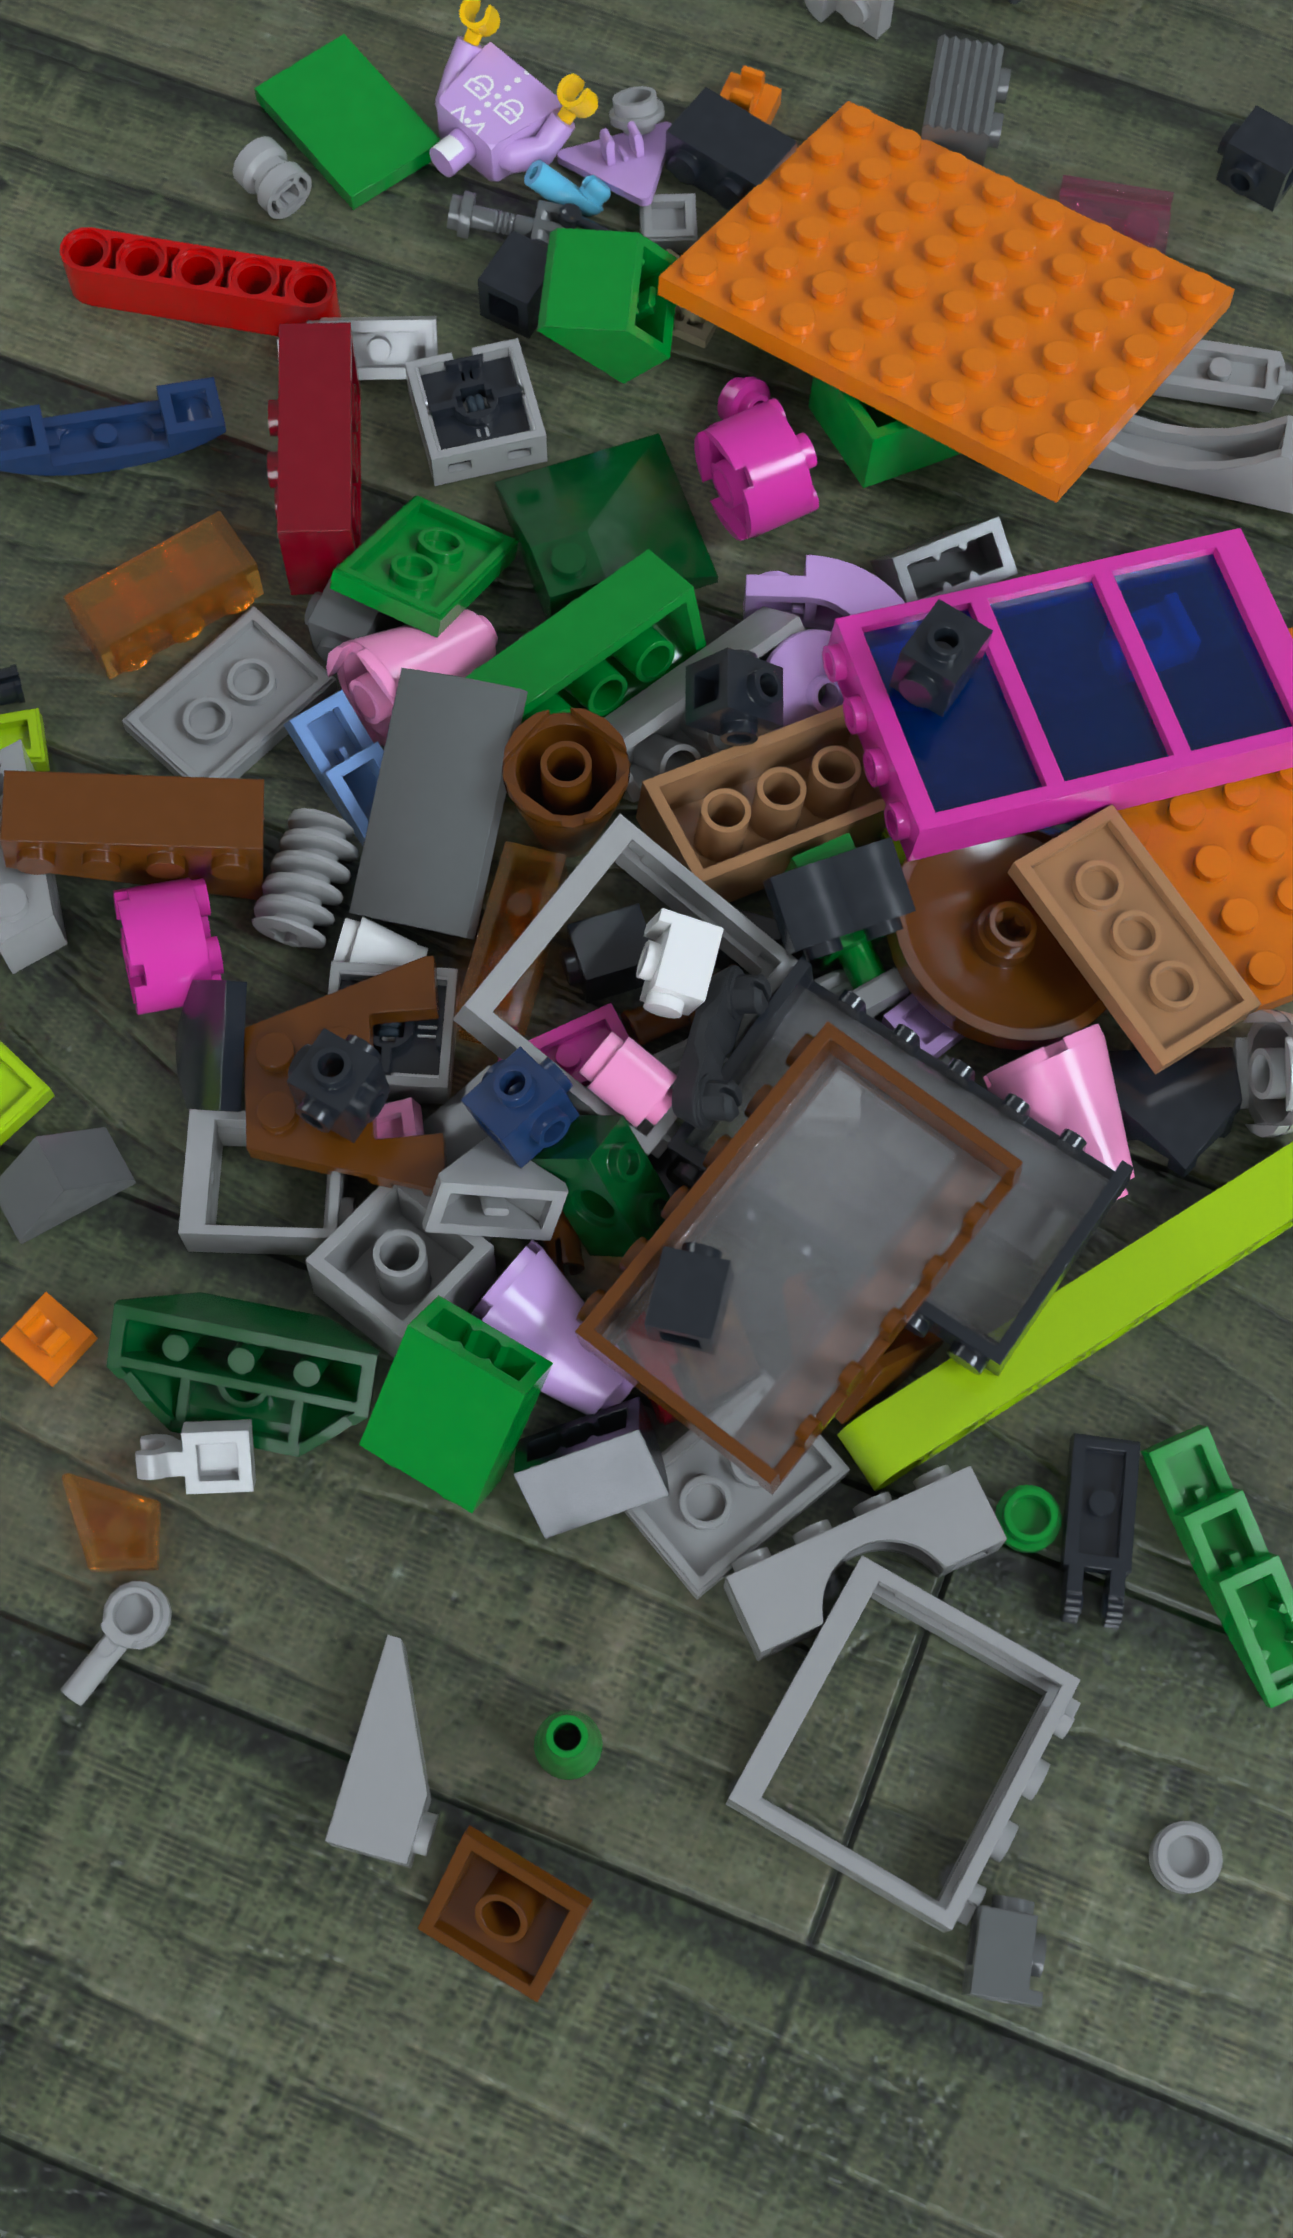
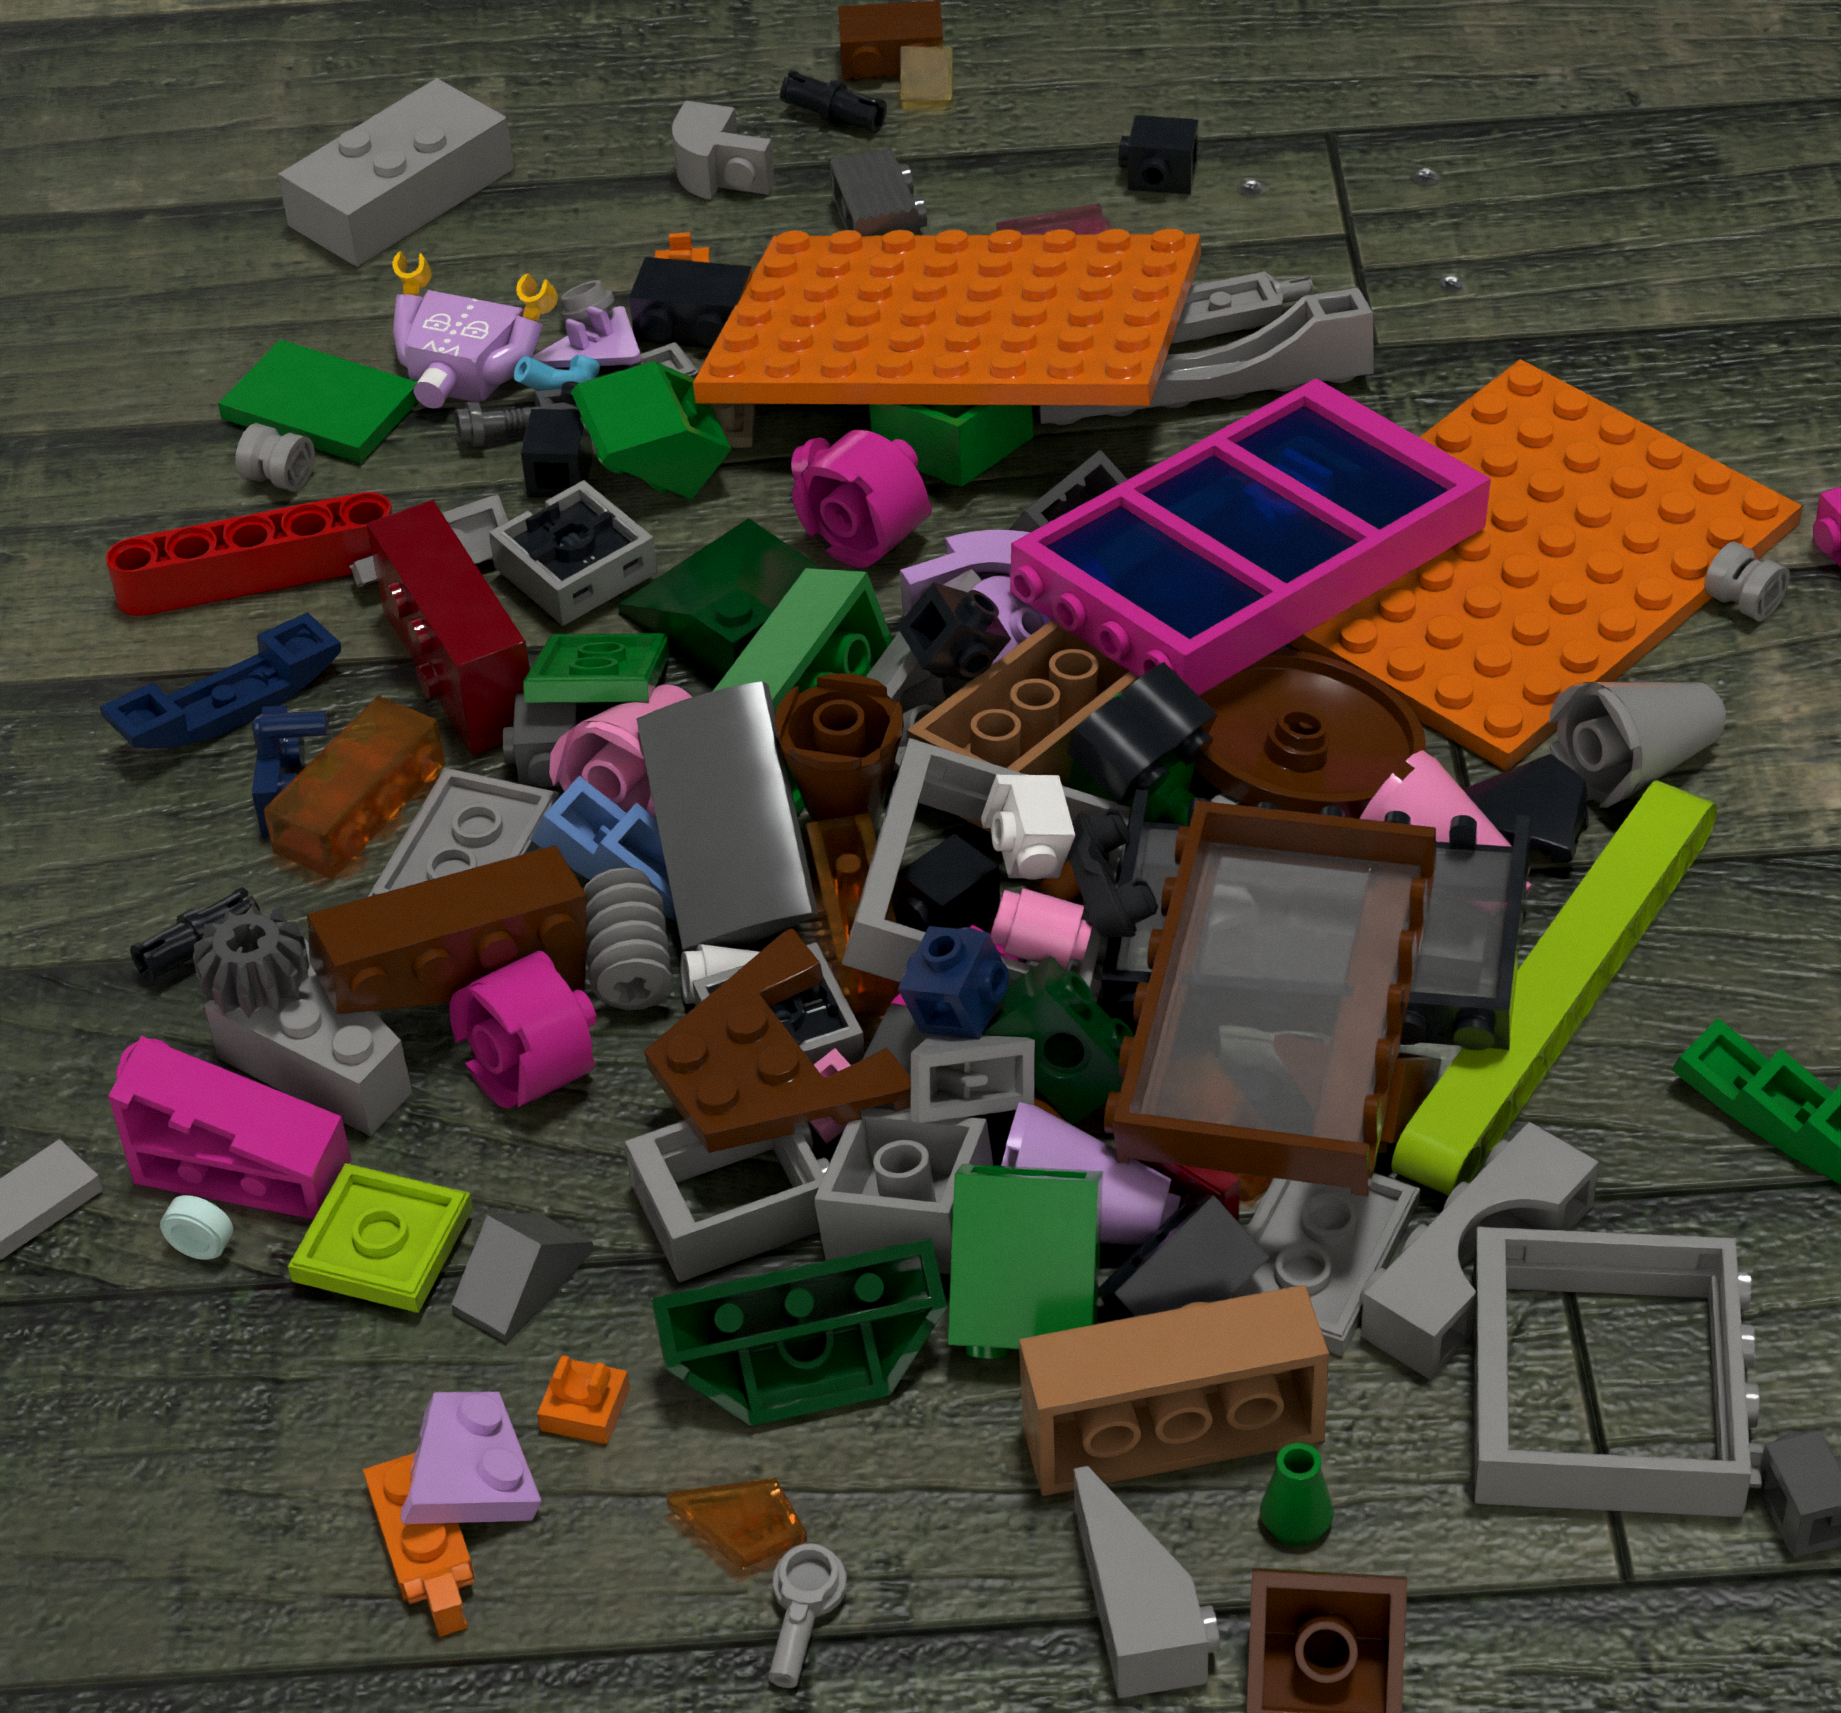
camera: 20 degrees left, 25 degrees down
plate [135,1419,256,1494] -> none
black slope [175,980,247,1112] -> none
black brick [286,1028,391,1143] -> none
black brick [644,1242,734,1355] -> none
black brick [889,599,993,718] -> none
green plate [994,1485,1062,1553] -> none
medium nougat plate [1007,804,1261,1075] -> none
black hinge [1060,1433,1140,1629] -> none
none -> dark blue plate [252,705,329,837]
none -> medium nougat brick [1019,1285,1329,1496]

